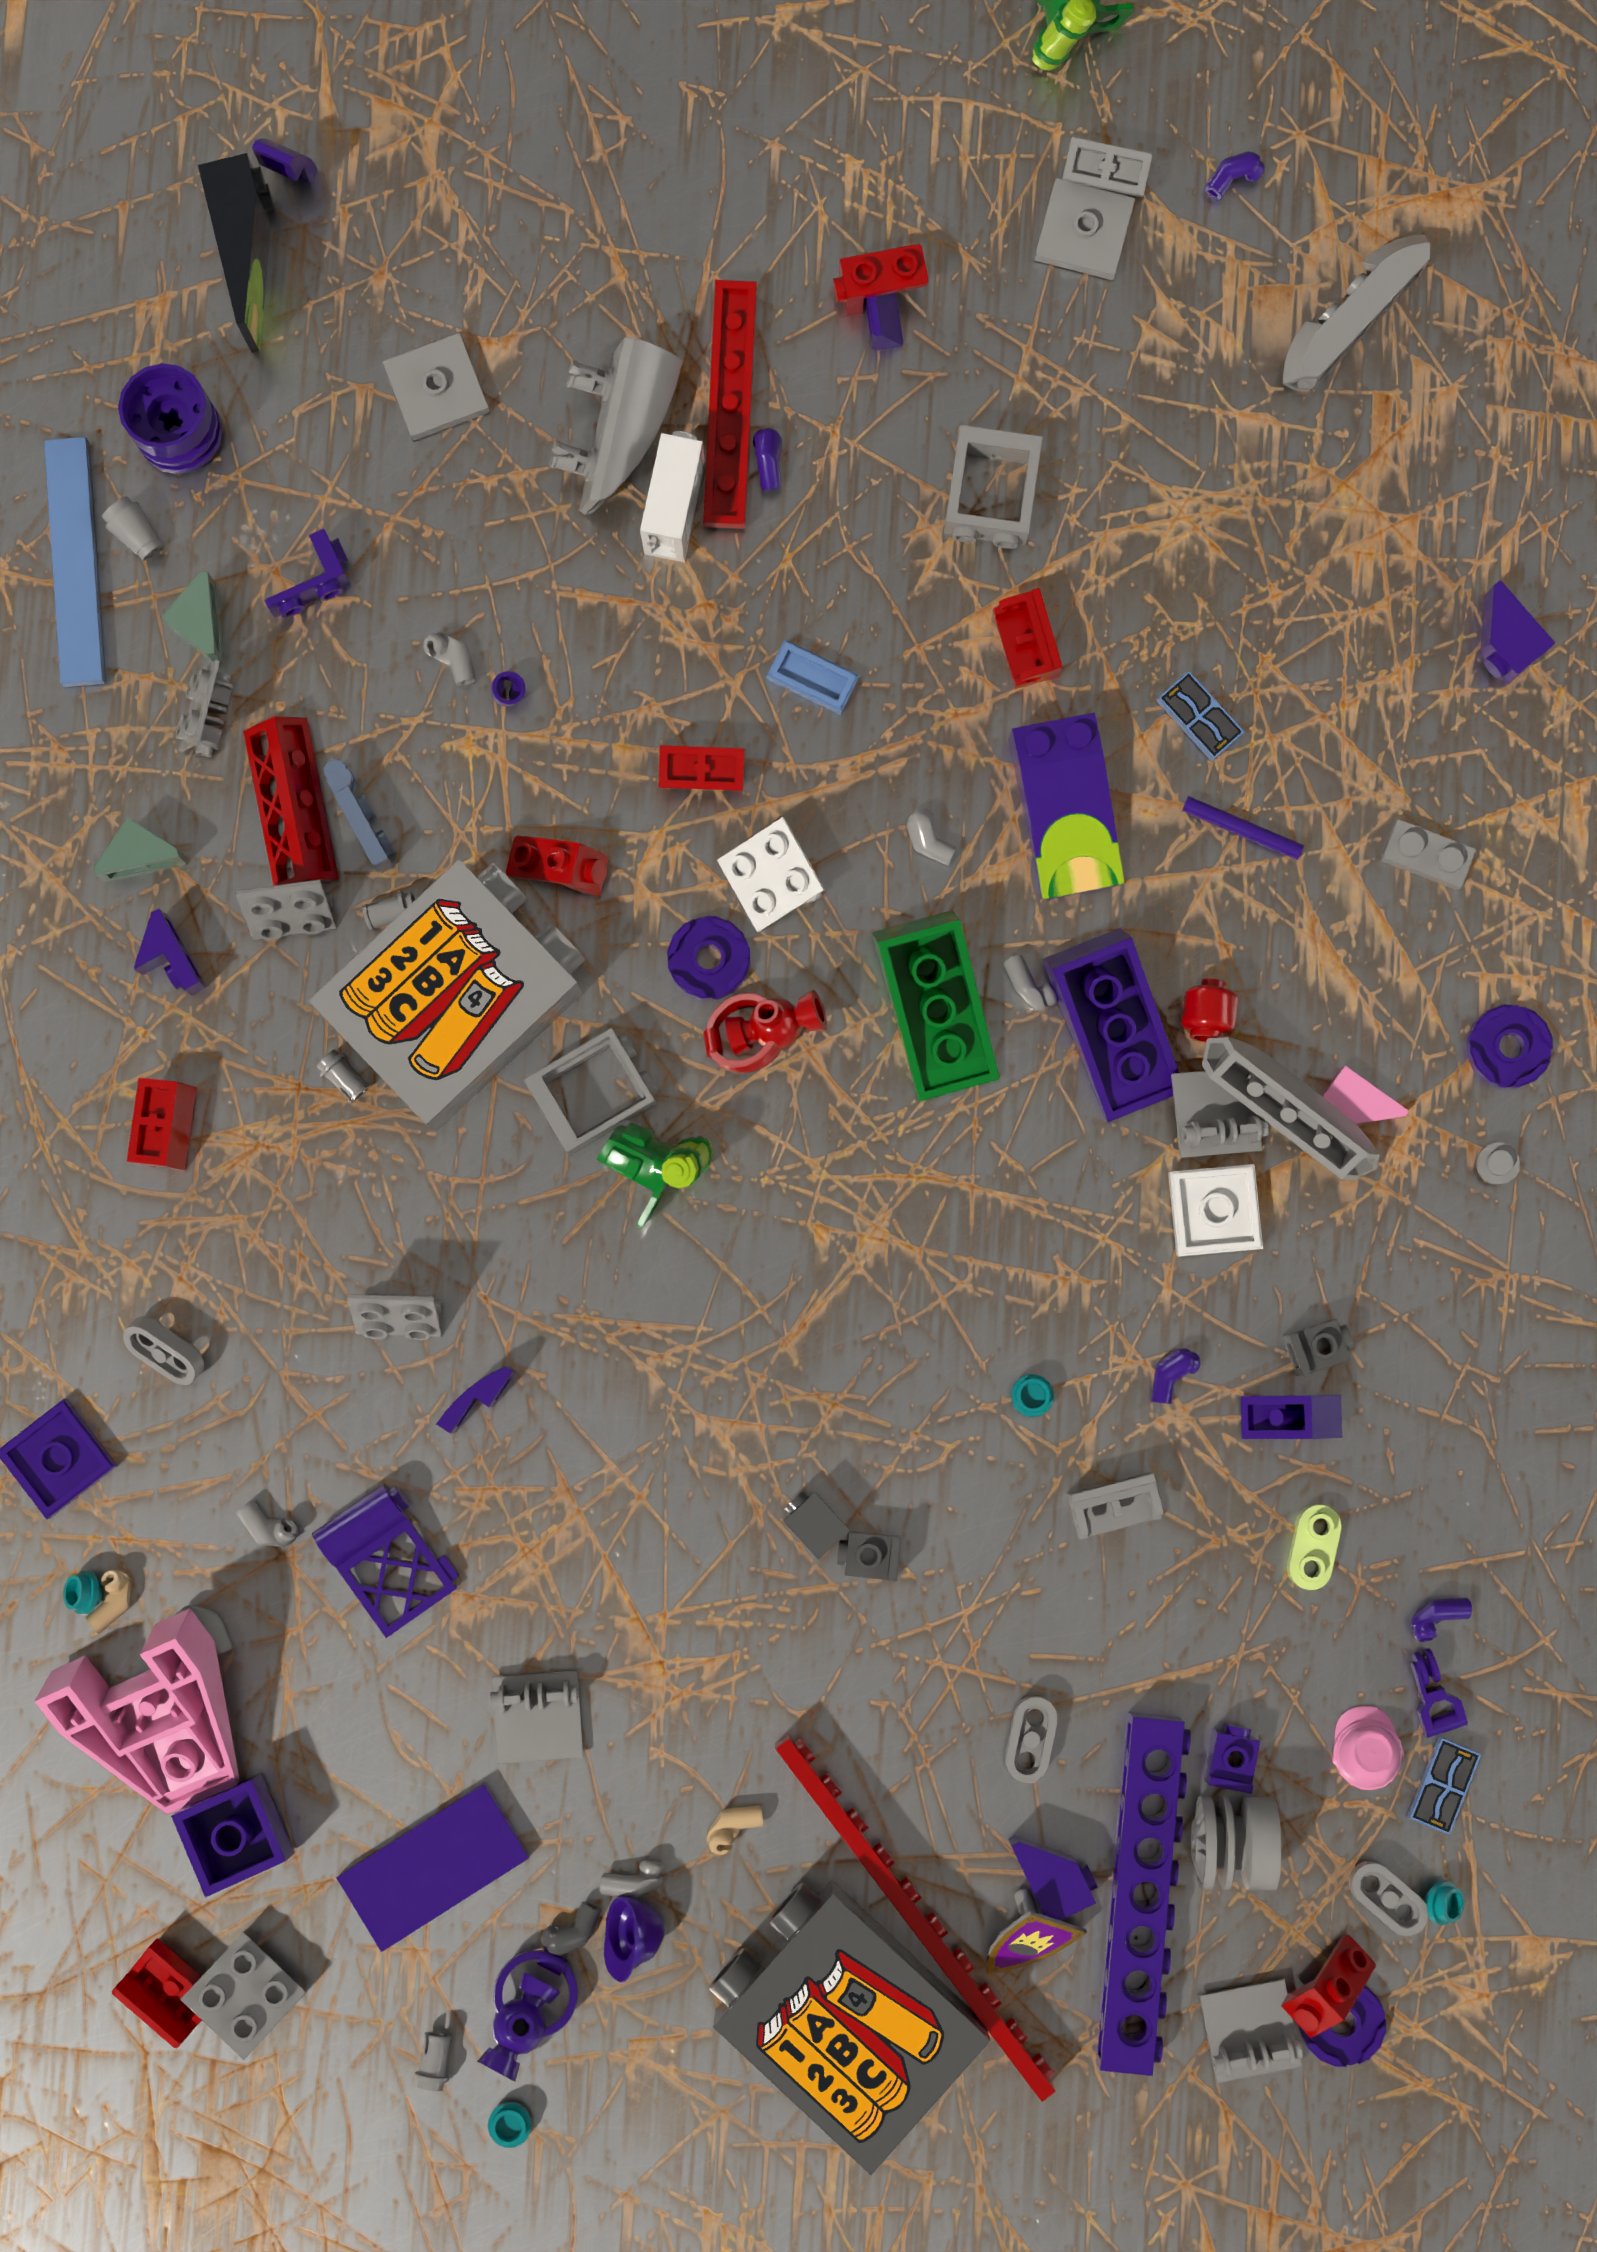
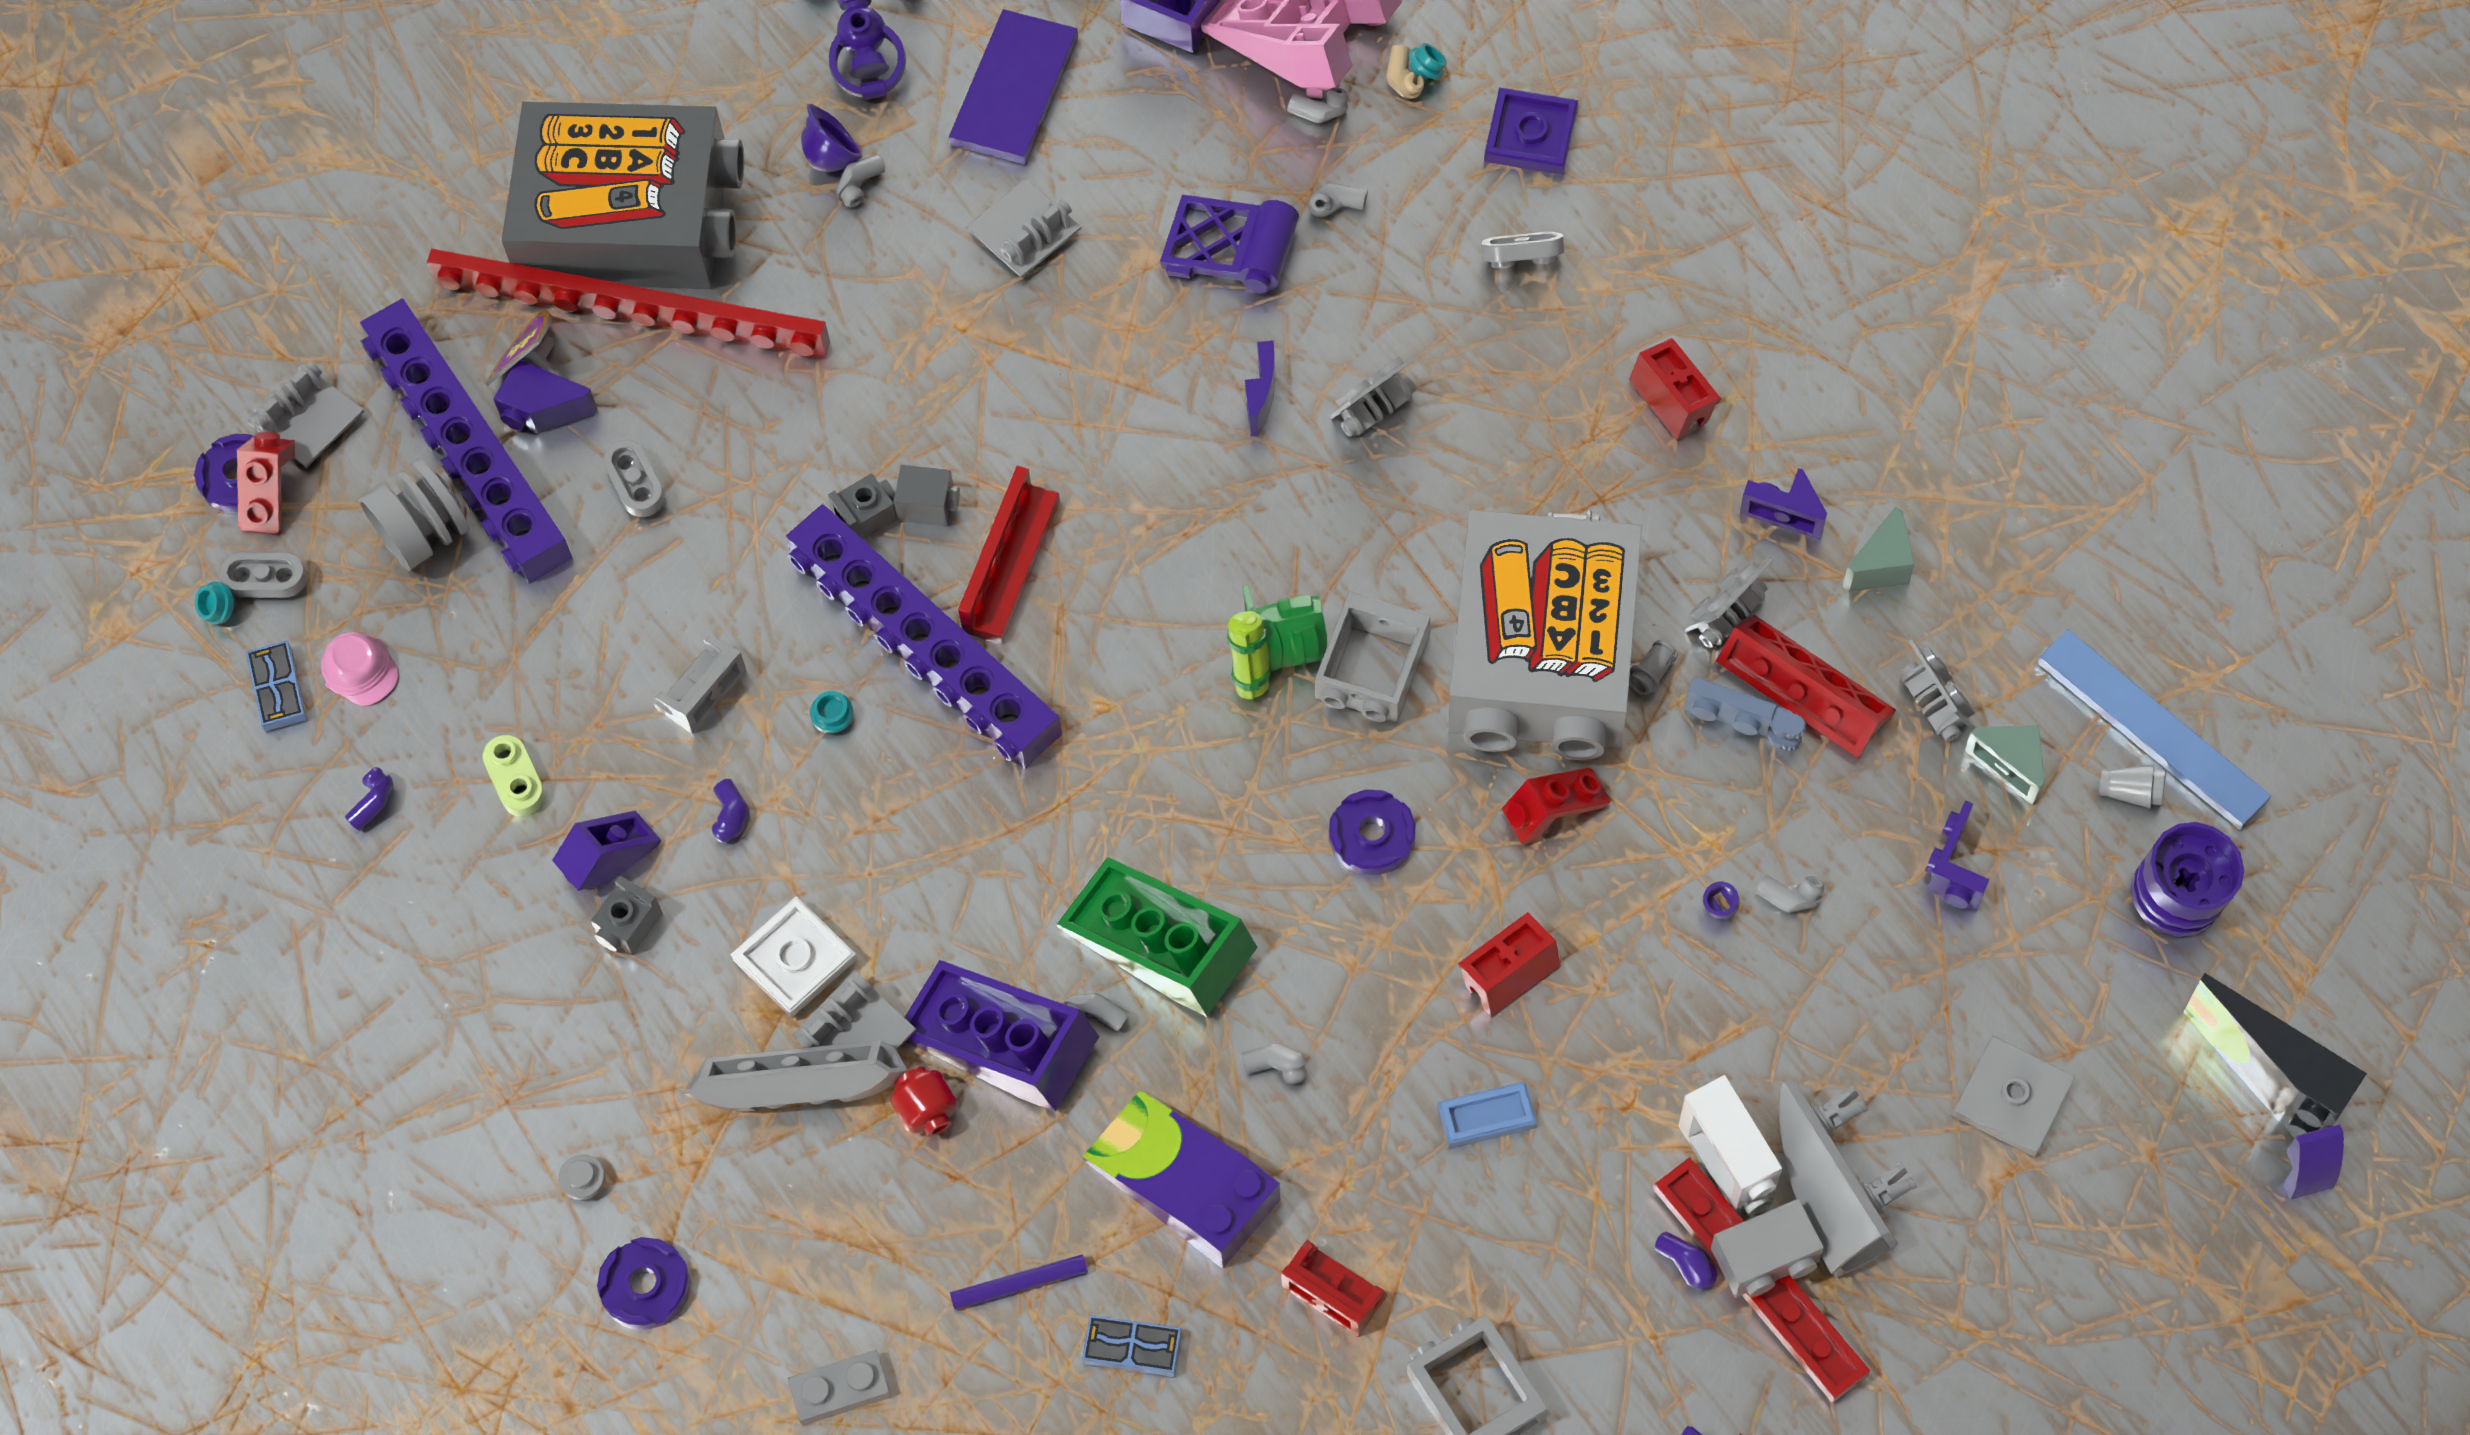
camera: 145 degrees right, 20 degrees down
dark grey arm [541,1901,602,1956] -> none
red piece [703,990,827,1073] -> none
tan arm [706,1805,763,1855] -> none
white hinge [717,817,825,932] -> none
dark purple brick [1203,1724,1260,1794] -> none
bright pink tile [1322,1065,1409,1125] -> none
dark purple piece [1411,1648,1468,1738] -> none
none -> dark purple brick [785,503,1062,768]
none -> red fence [958,465,1060,644]
none -> light grey brick [1711,1198,1824,1298]

